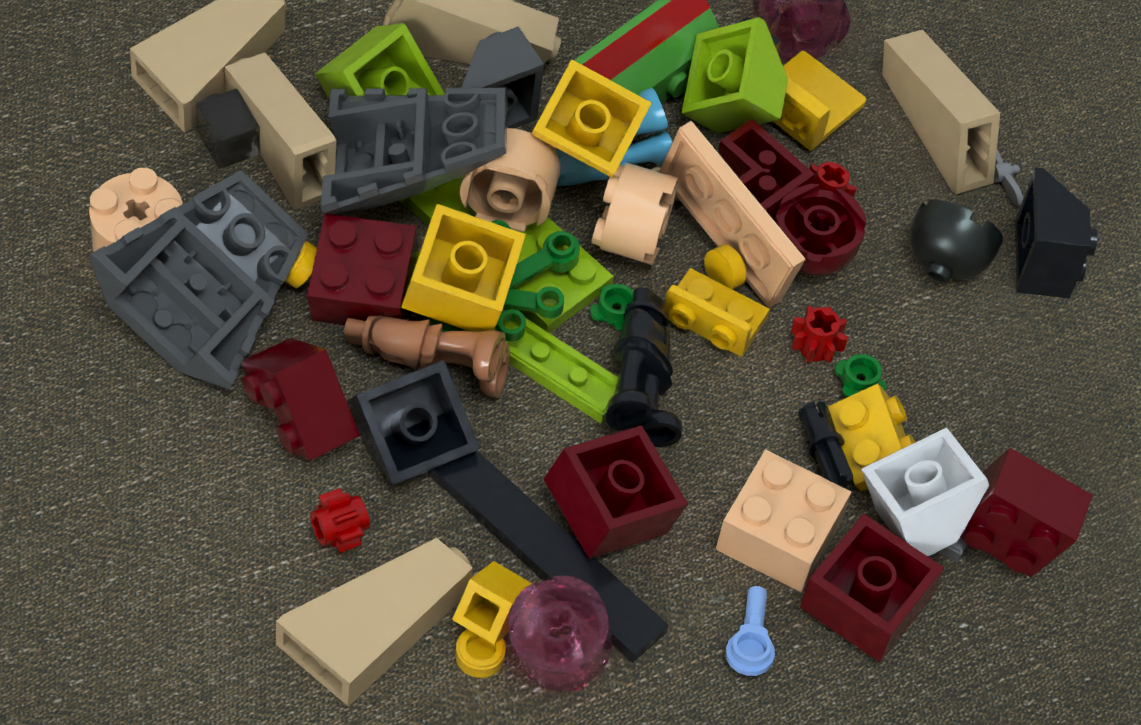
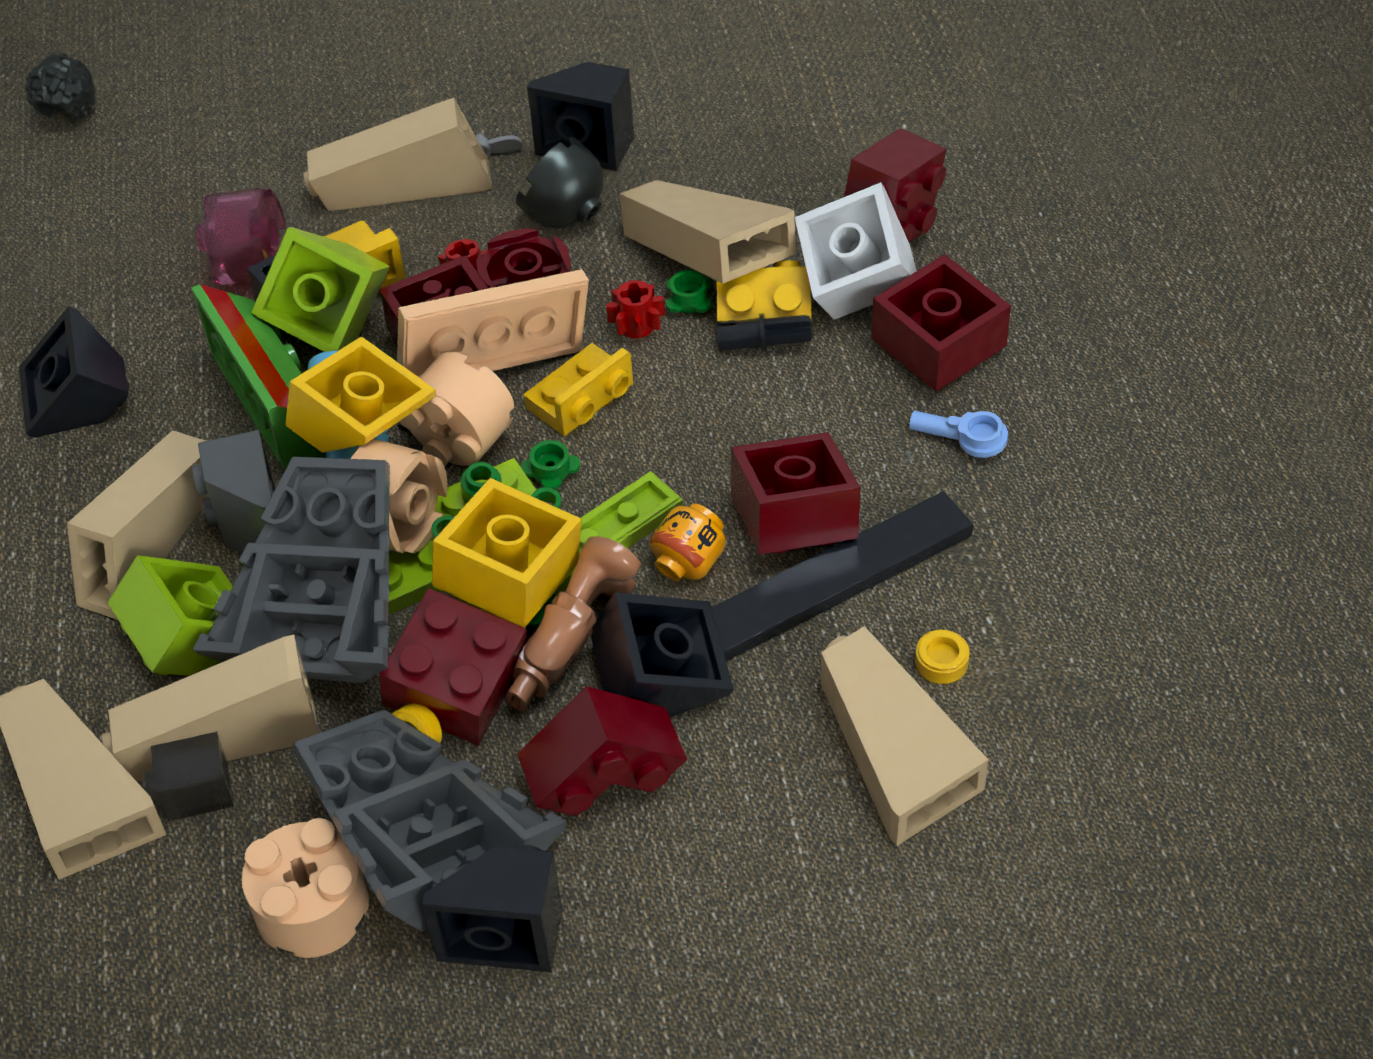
camera: 65 degrees left, 5 degrees down
red gear [310,488,370,553] -> none
yellow brick [452,561,535,645] -> none
clear pink brick [508,575,612,691] -> none
black piece [605,287,682,447] -> none
yellow tile [704,244,746,290] -> none
light nougat brick [716,449,852,593] -> none
none -> black slope [422,845,563,973]
none -> tan slope [619,180,797,283]
none -> light orange head [650,503,726,582]

